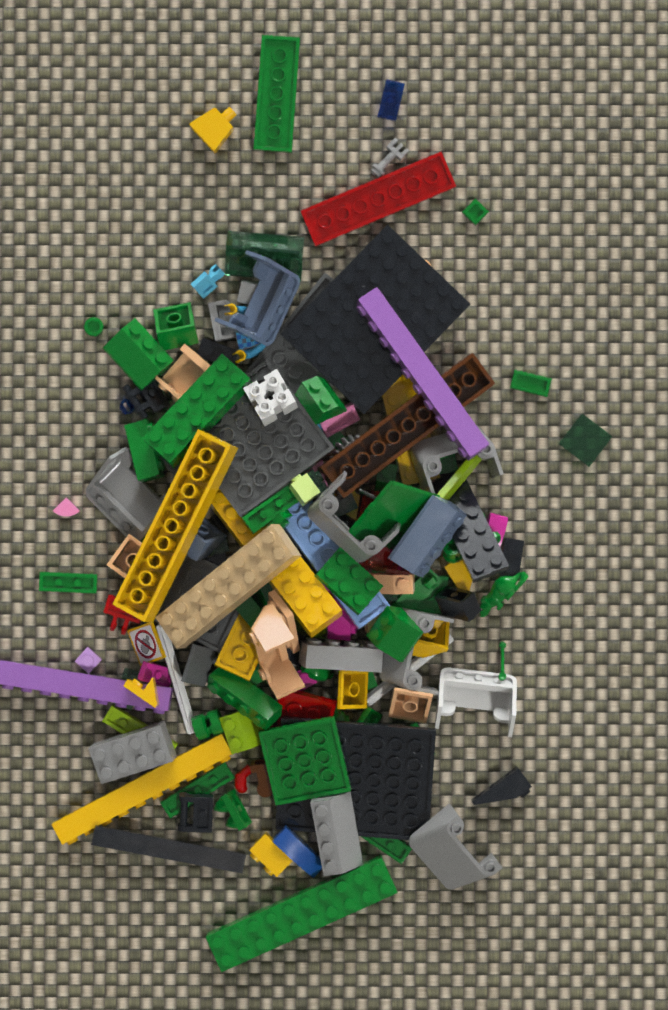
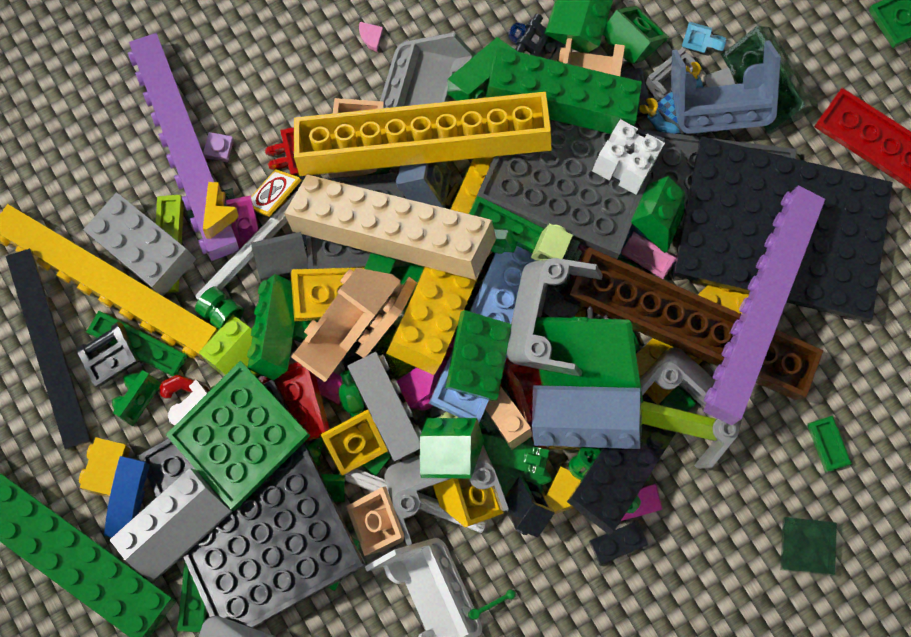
camera: 60 degrees right, 15 degrees down
green plate [39,572,98,593] -> none
green animal [480,572,529,617] -> none

